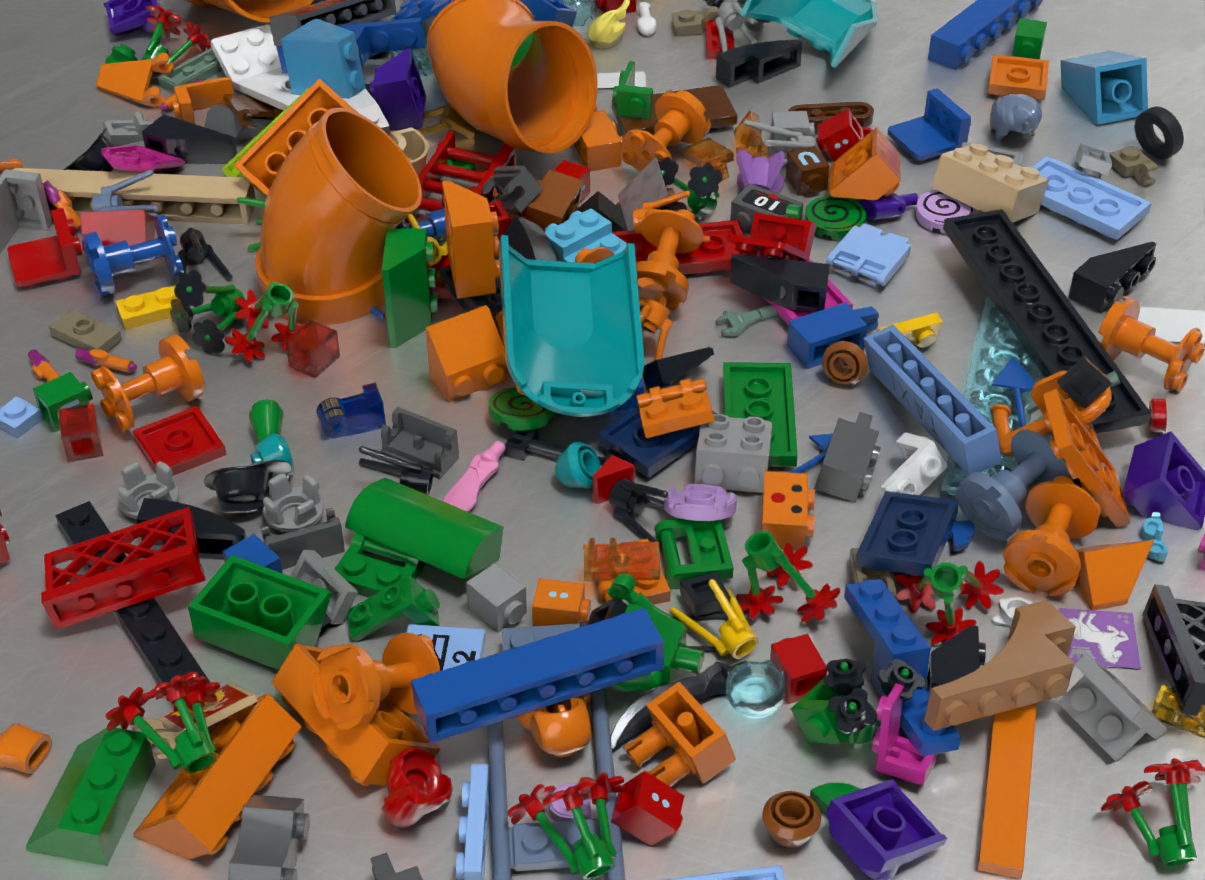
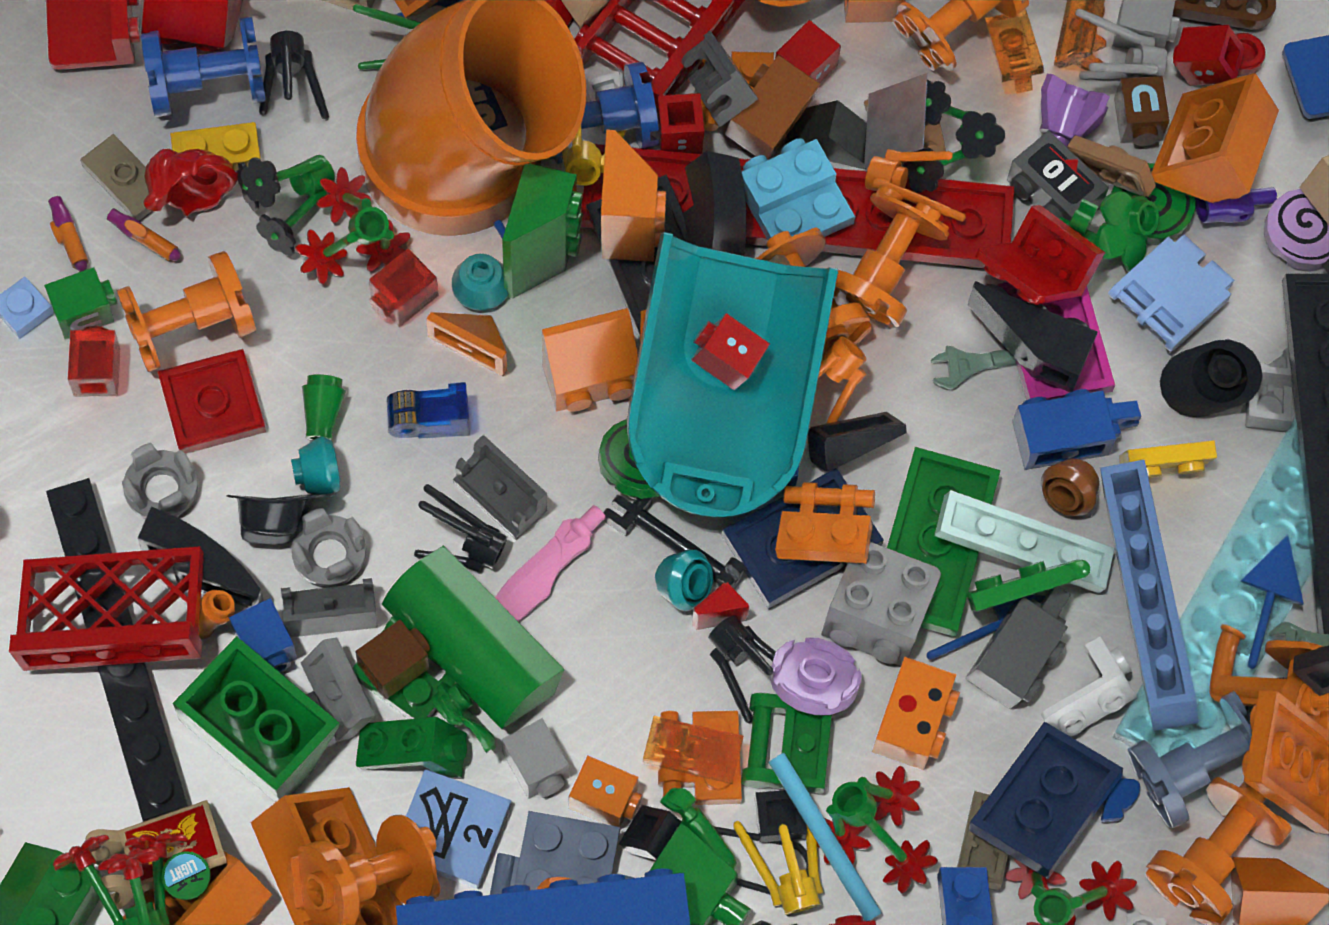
camera: 10 degrees right, 25 degrees up
none -> red hair [143,148,238,216]
none -> tile [162,851,211,900]
none -> orange pin [198,590,235,639]
none -> reddish brown brick [355,620,430,700]
none -> orange slope [426,312,507,377]
none -> green plate [431,682,496,753]
none -> teal cone [451,253,508,311]
none -> red brick [691,313,770,390]
none -> medium azure bar [768,753,882,921]
none -> light aqua plate [934,490,1115,593]
none -> green hinge [966,559,1090,612]
none -> medium nougat plate [1067,135,1156,197]
none -> green plate [1095,191,1159,272]
none -> black piece [1160,339,1263,418]
none -> light grey slope [1245,347,1293,432]

